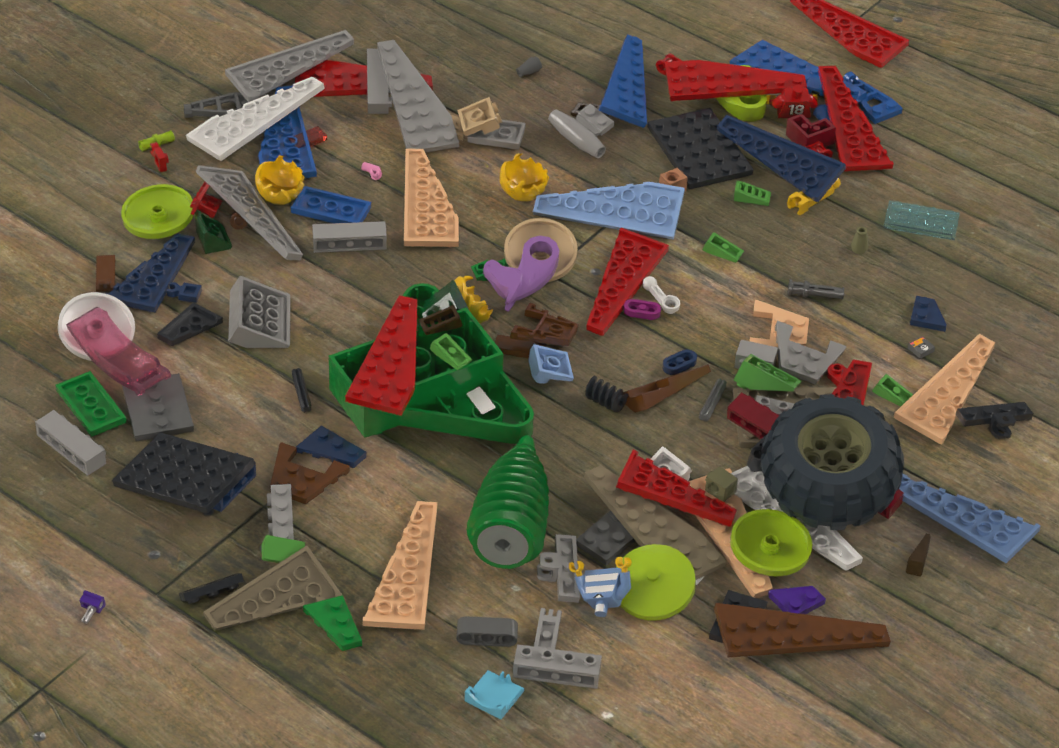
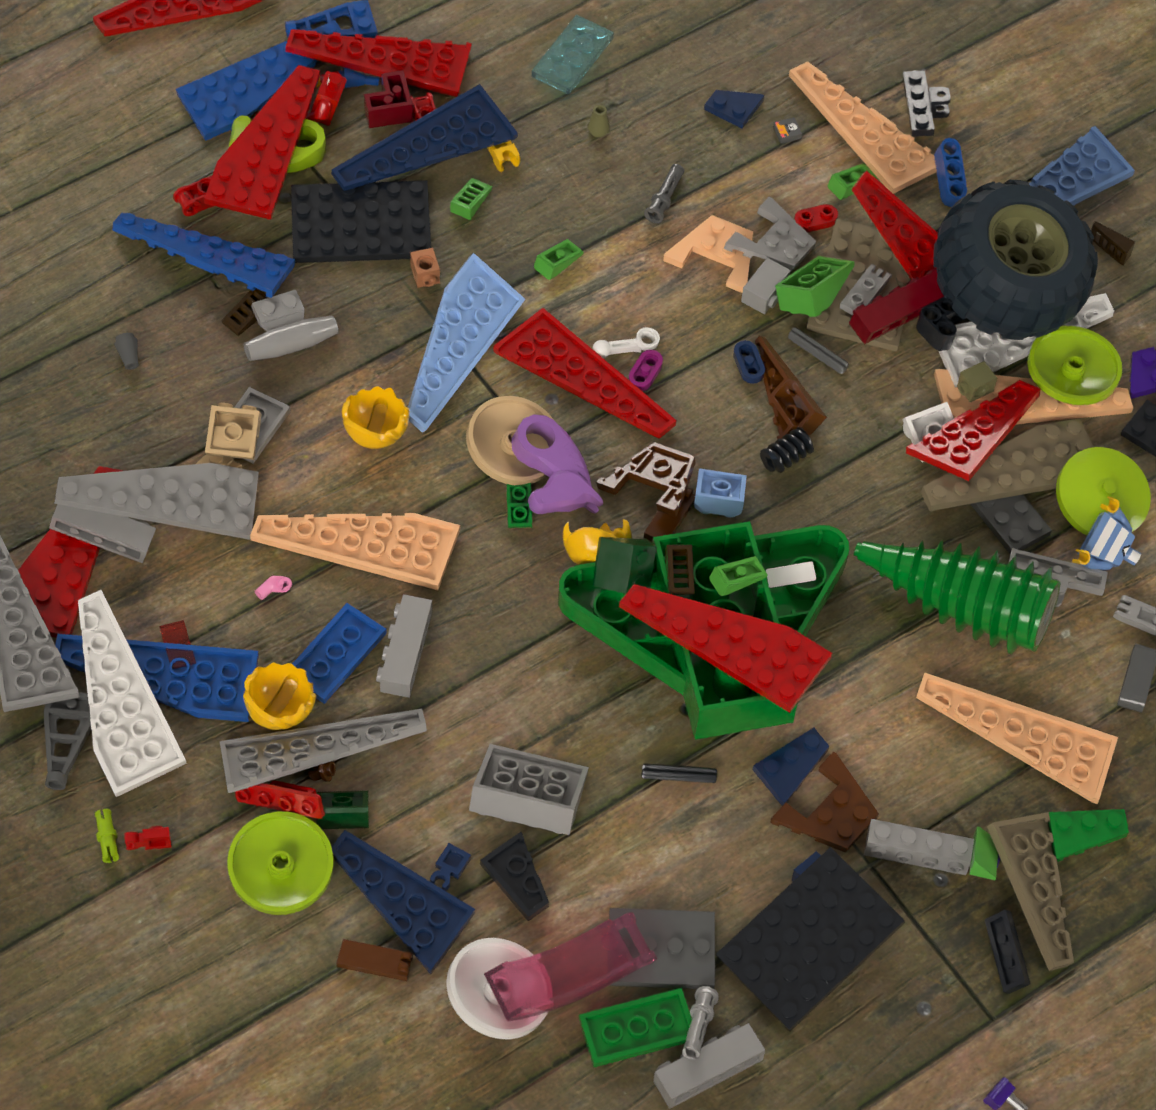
camera: 75 degrees left, 15 degrees up
none -> light grey pin [682,986,719,1060]
none -> blue beam [934,138,967,207]

